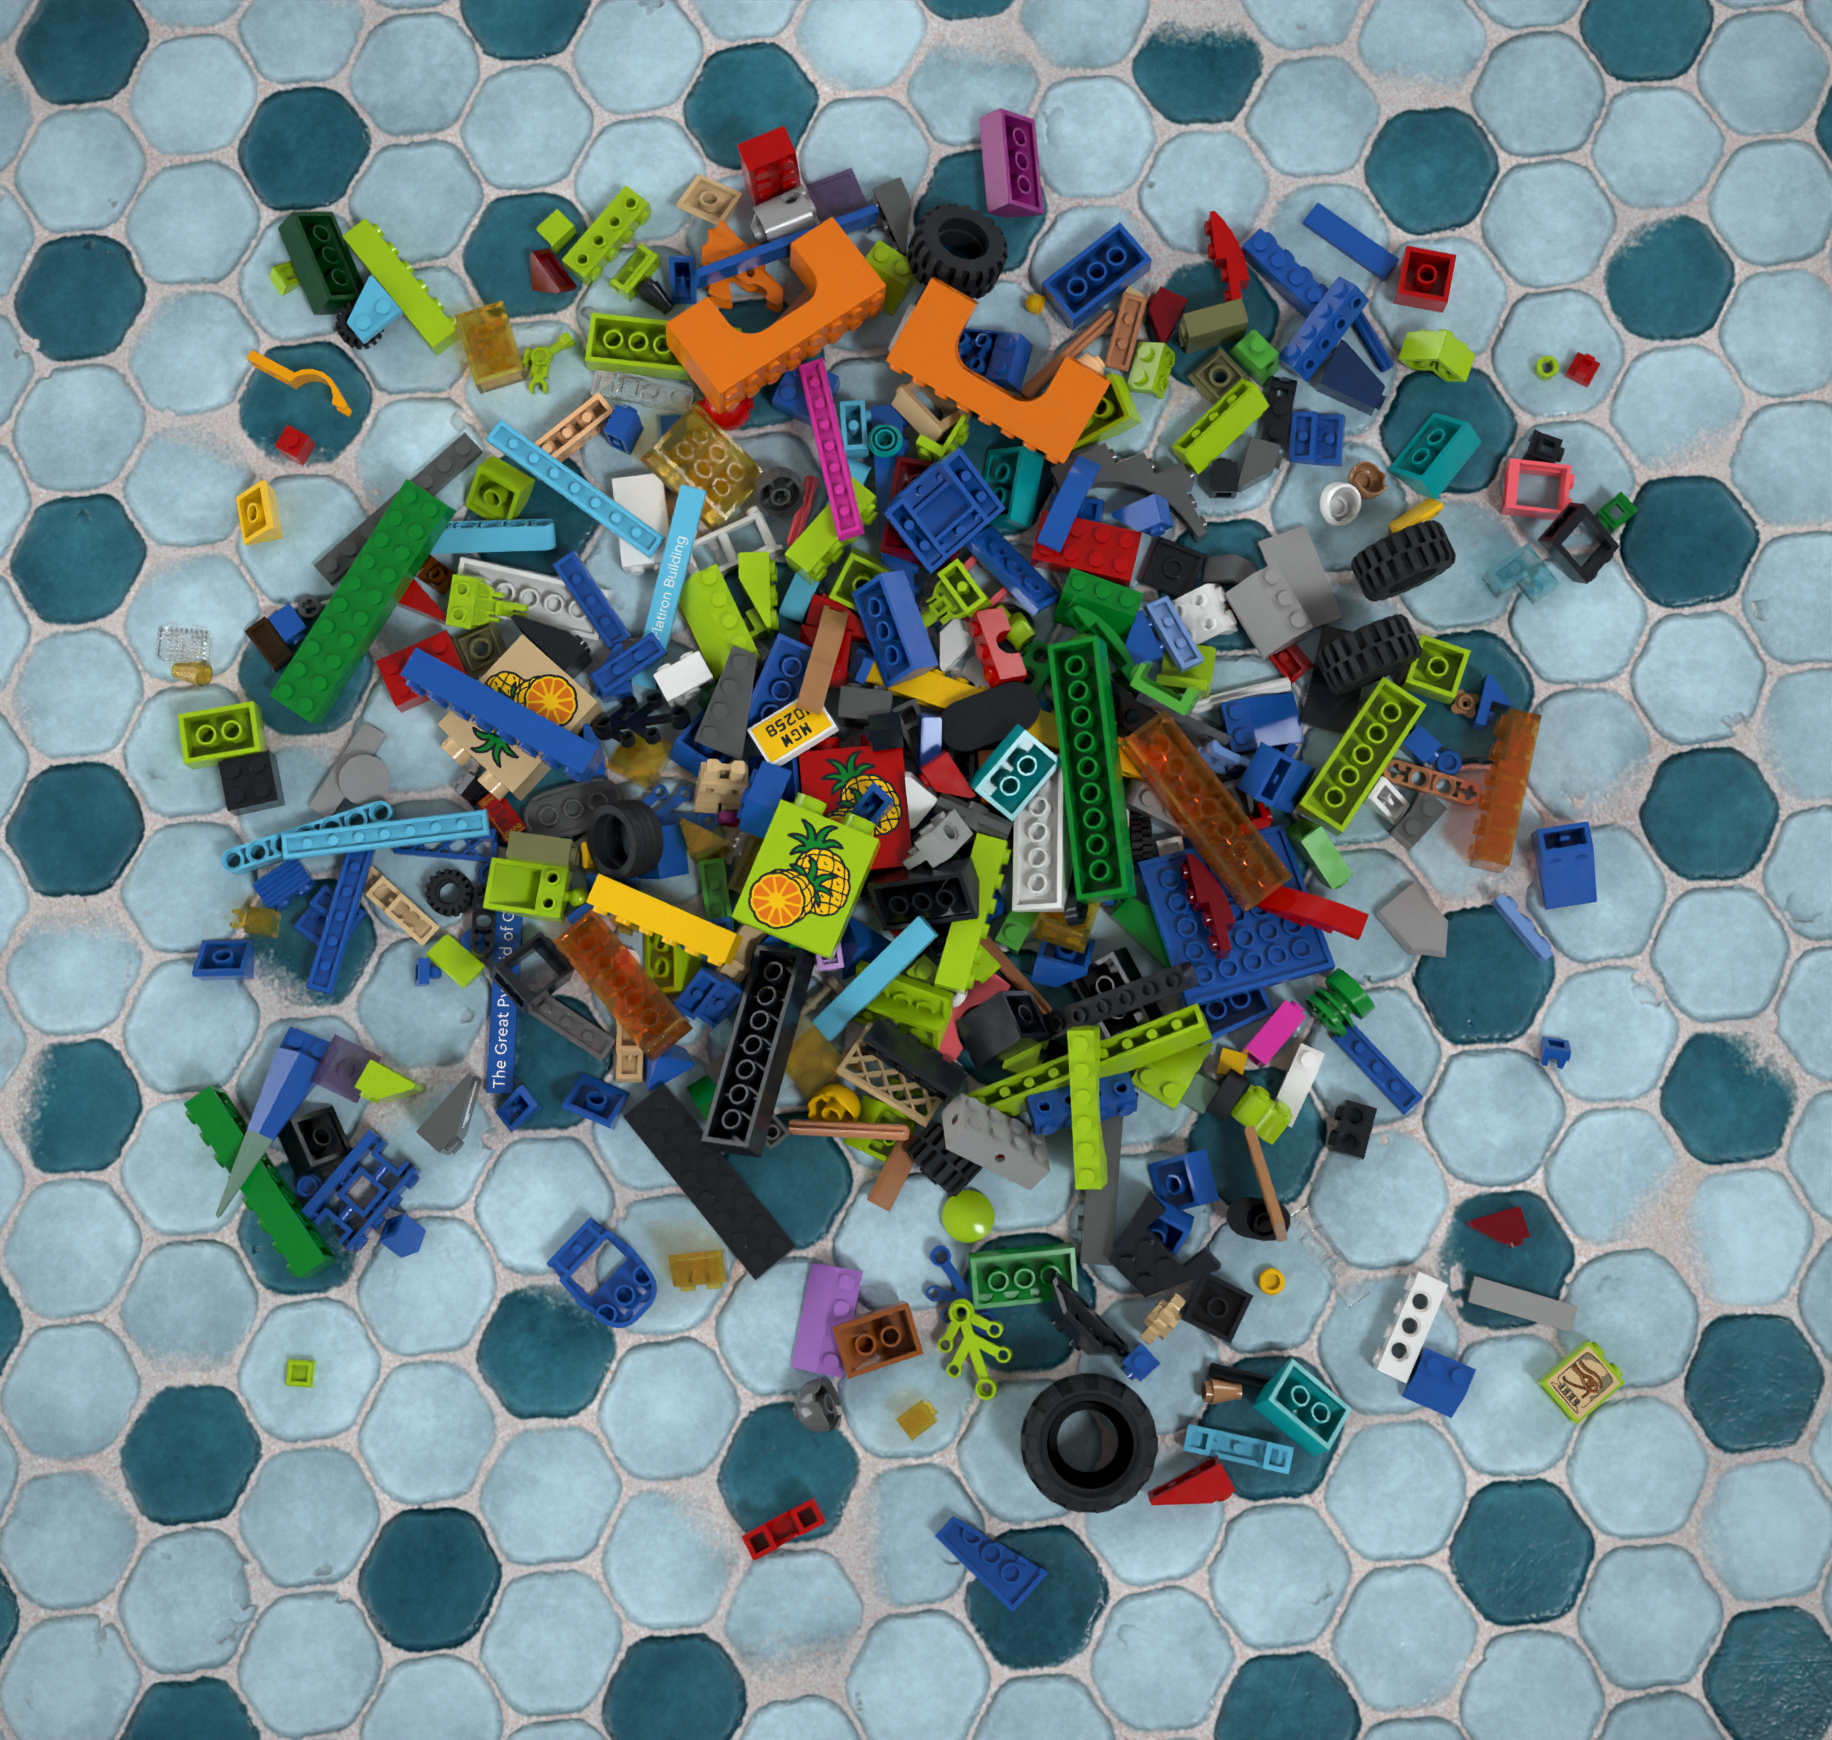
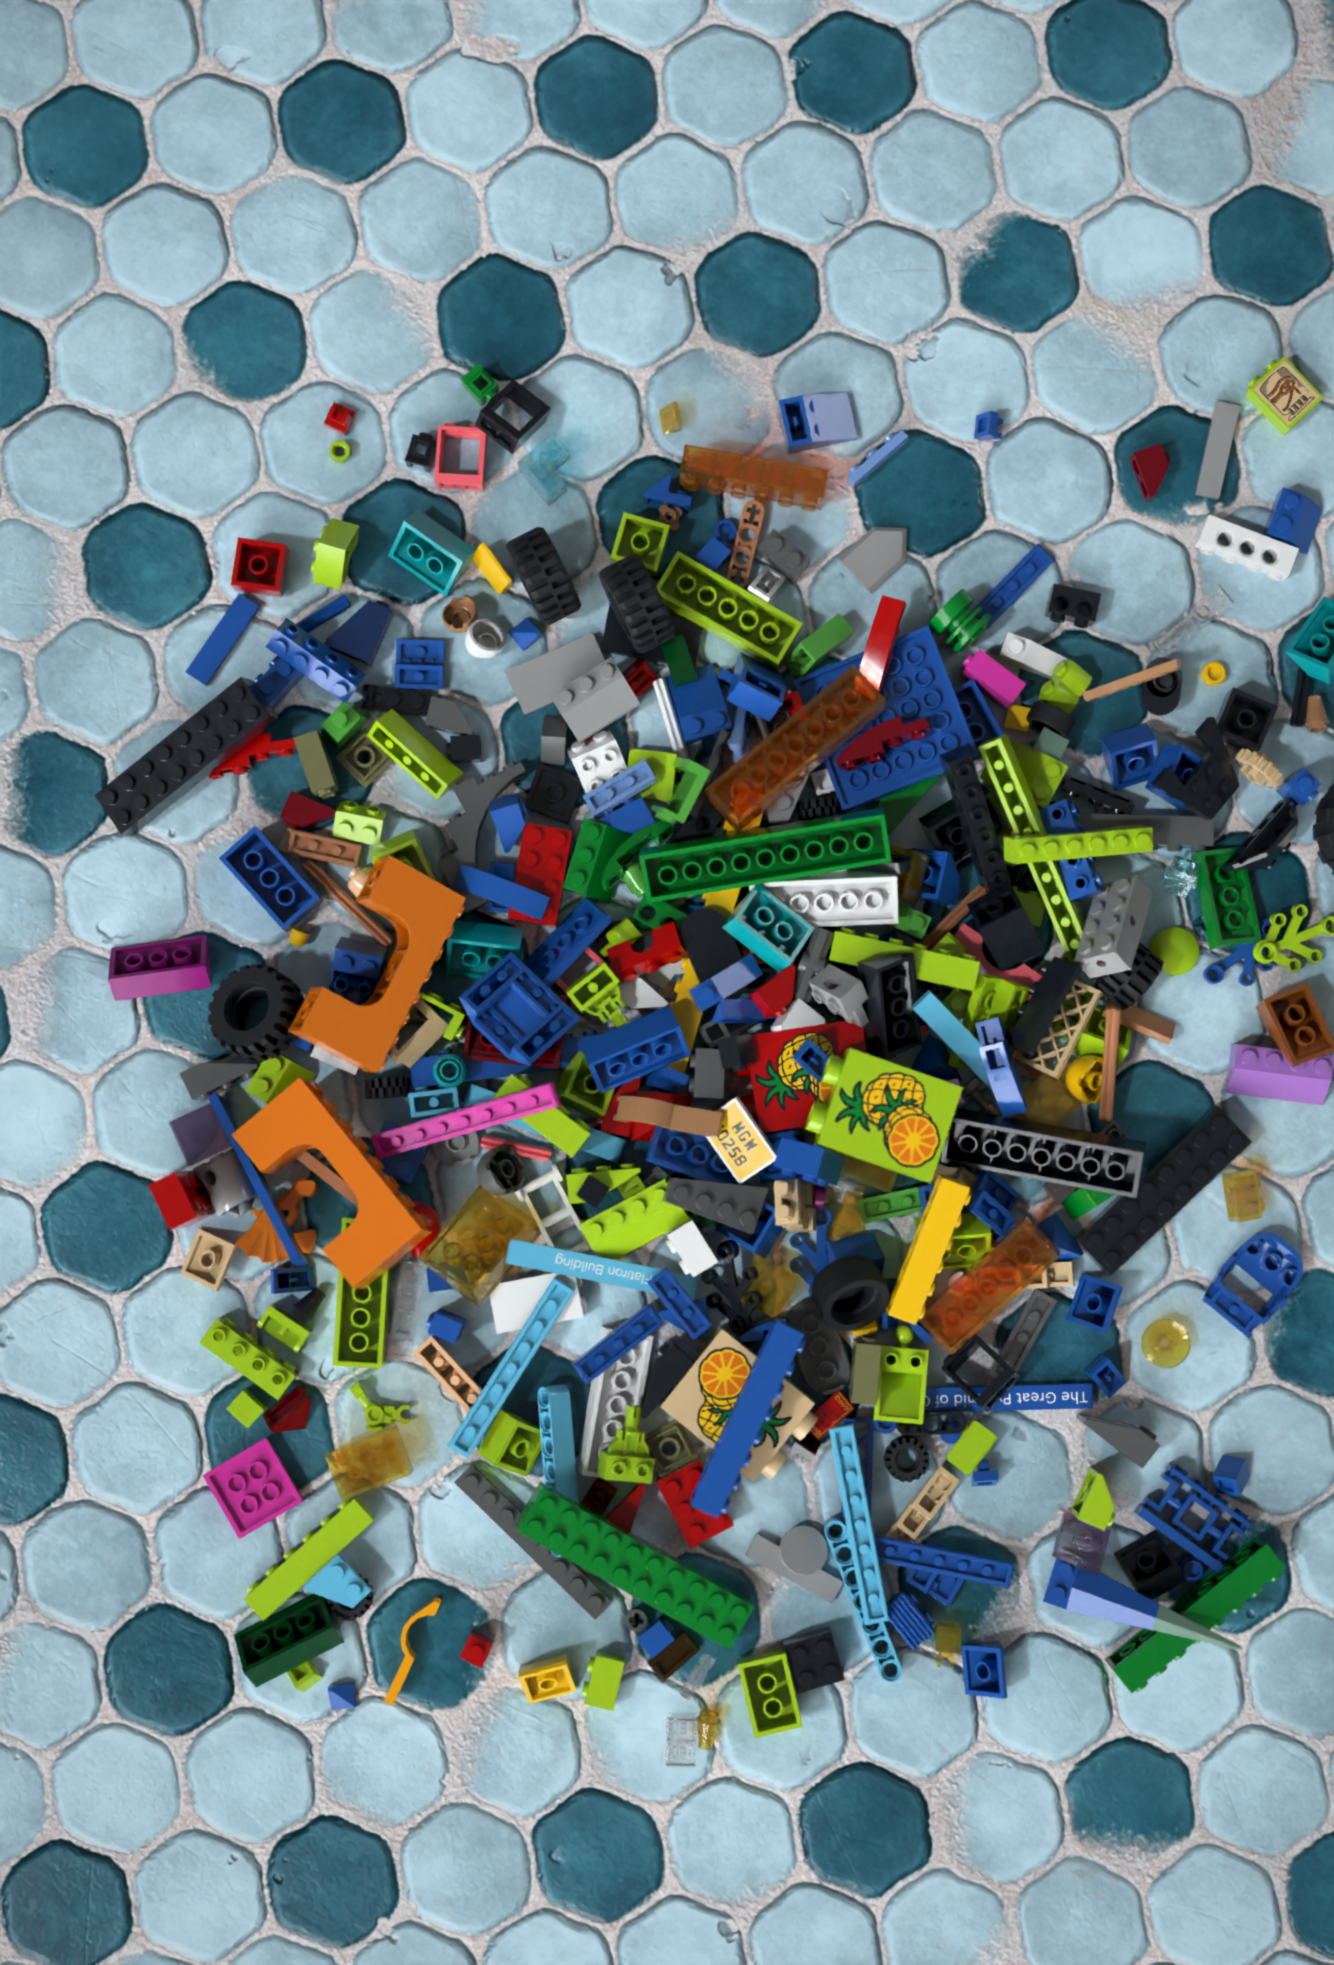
camera: 100 degrees left, 5 degrees up
none -> black brick [94,677,279,835]
none -> dark pink plate [202,1436,304,1539]
none -> blue slope [328,1682,356,1710]
none -> black tyre [364,1077,409,1099]
none -> light grey tile [432,1131,480,1167]
none -> blue slope [508,617,542,651]
none -> black slope [576,1174,610,1209]
none -> lime brick [581,1651,625,1711]
none -> clear yellow slope [659,401,681,434]
none -> dark green tile [661,634,698,688]
none -> clear axle [679,1654,715,1700]
none -> blue slope [687,953,763,1012]
none -> slope [975,1017,1028,1117]
none -> black plate [1062,775,1134,815]
none -> clear yellow dish [1141,1319,1191,1368]
none -> clear light blue brick [1161,855,1199,898]

